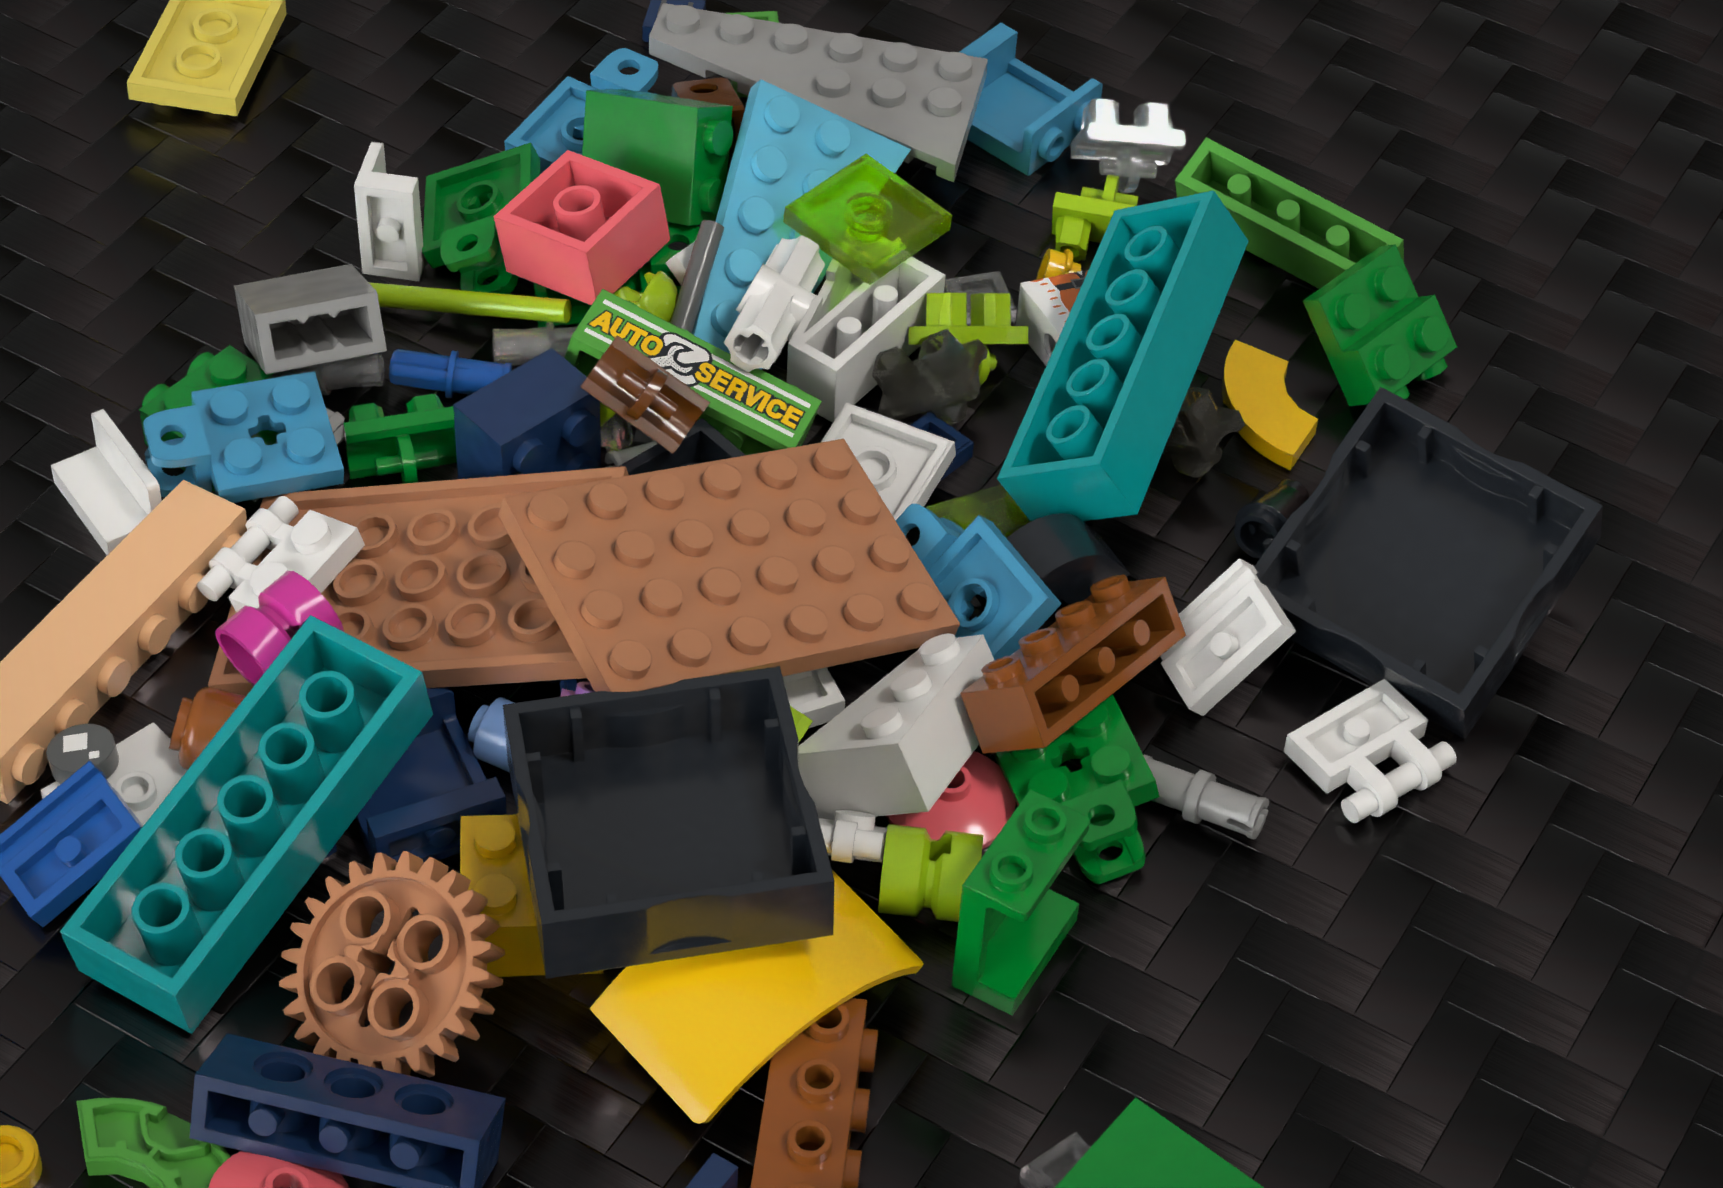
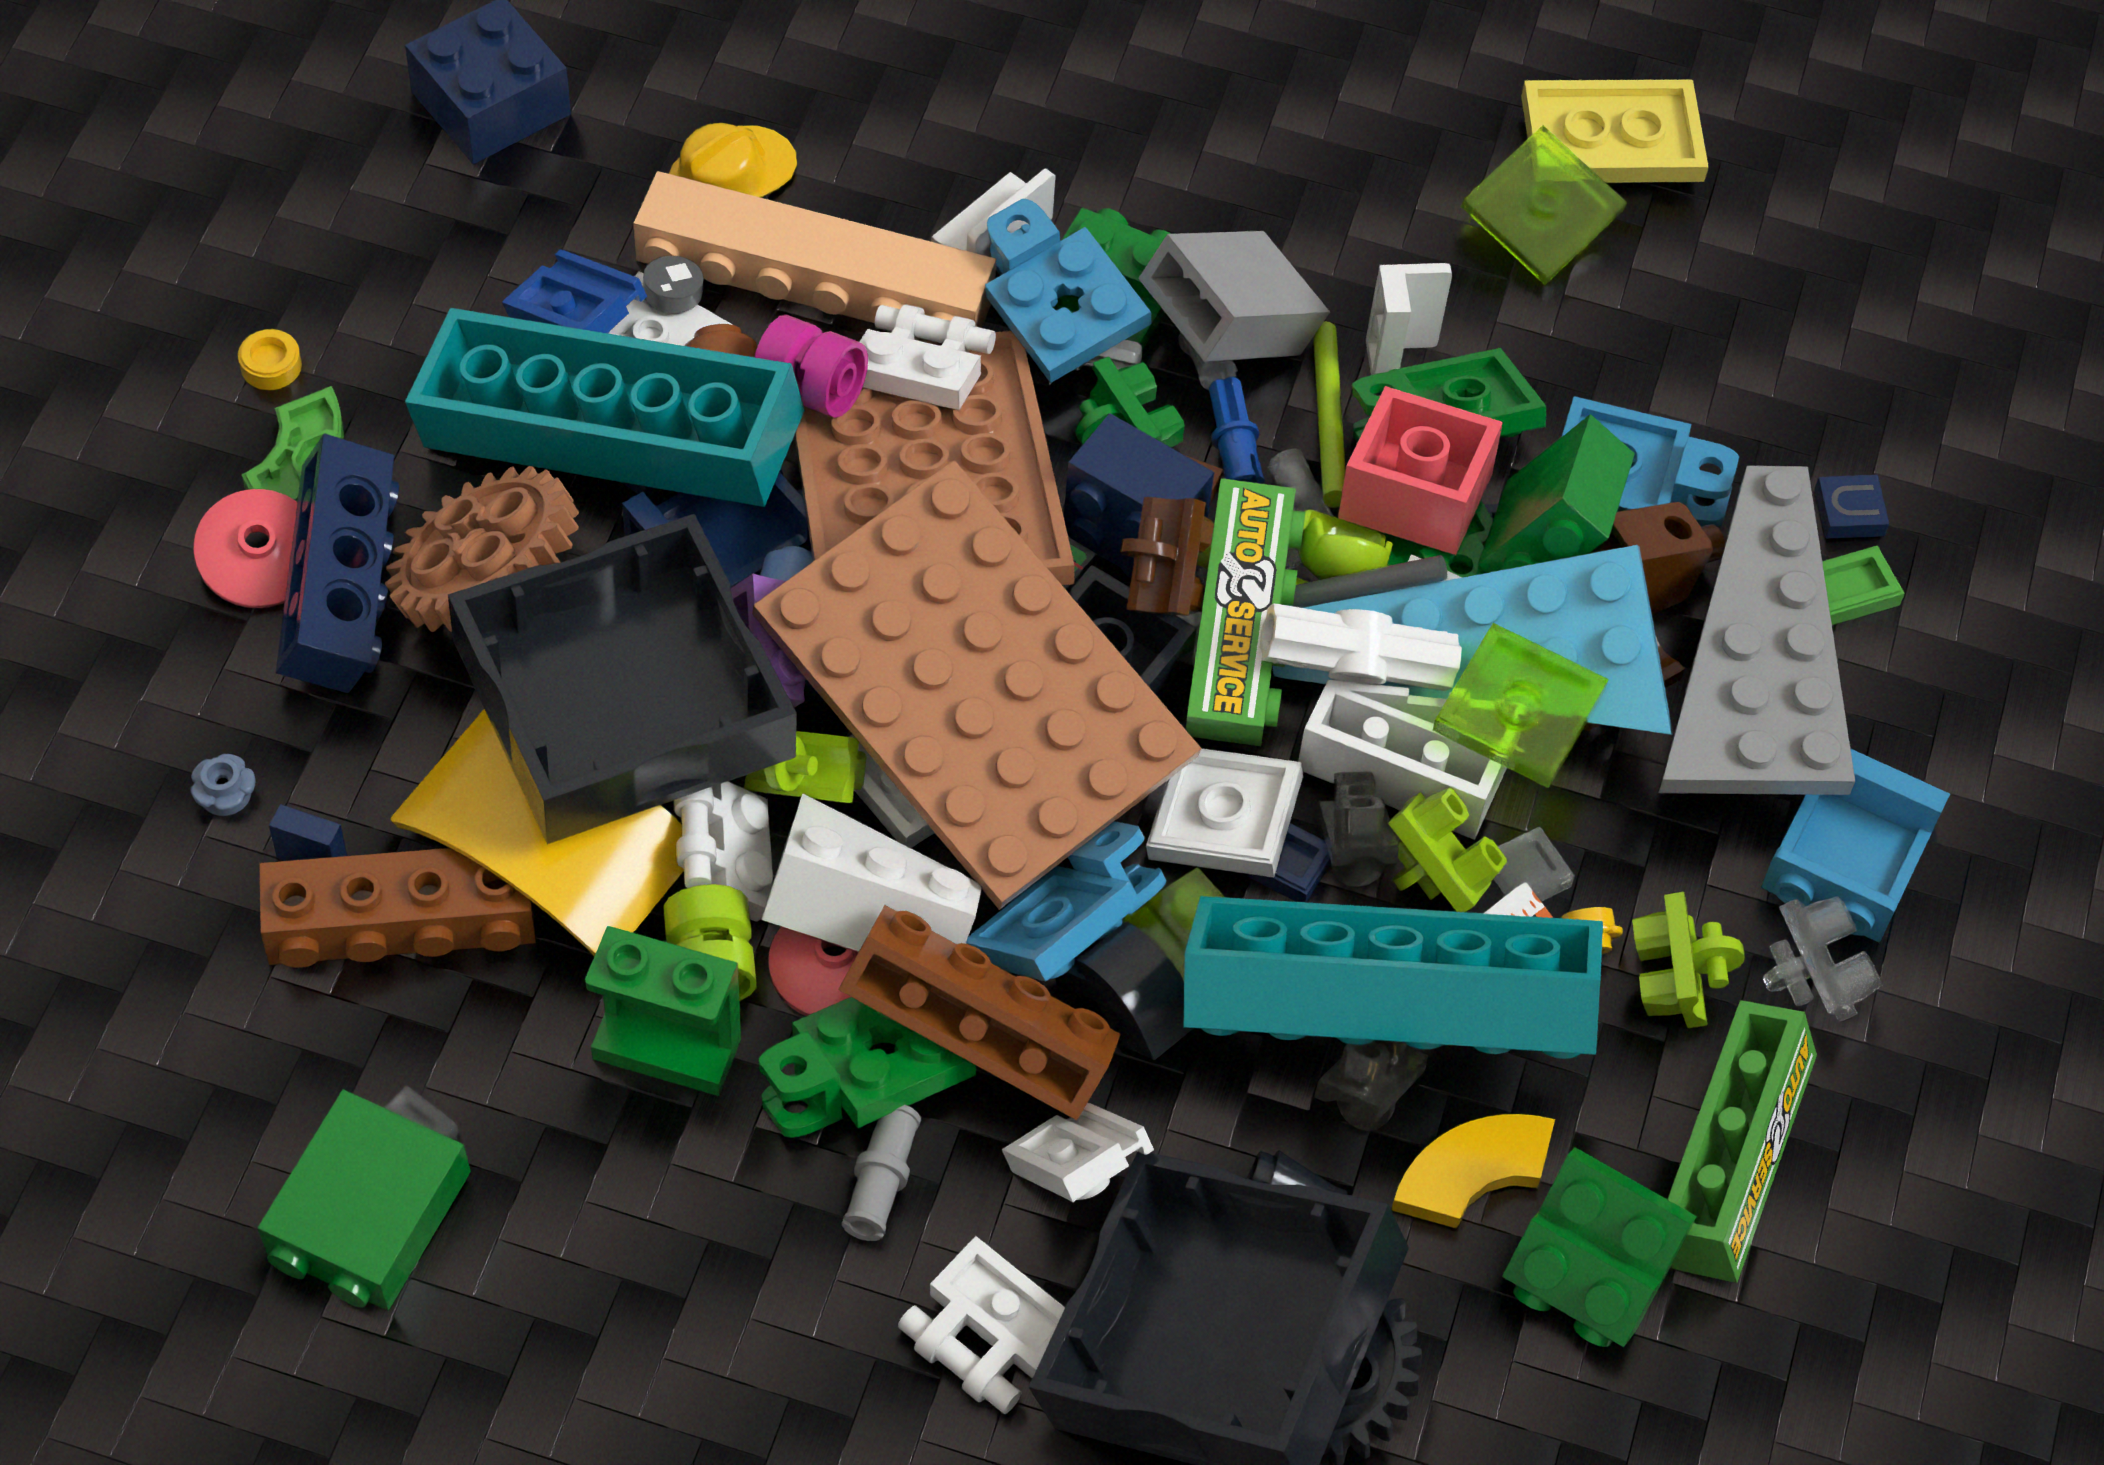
camera: 75 degrees right, 10 degrees up
none -> clear neon green plate [1461,125,1627,285]

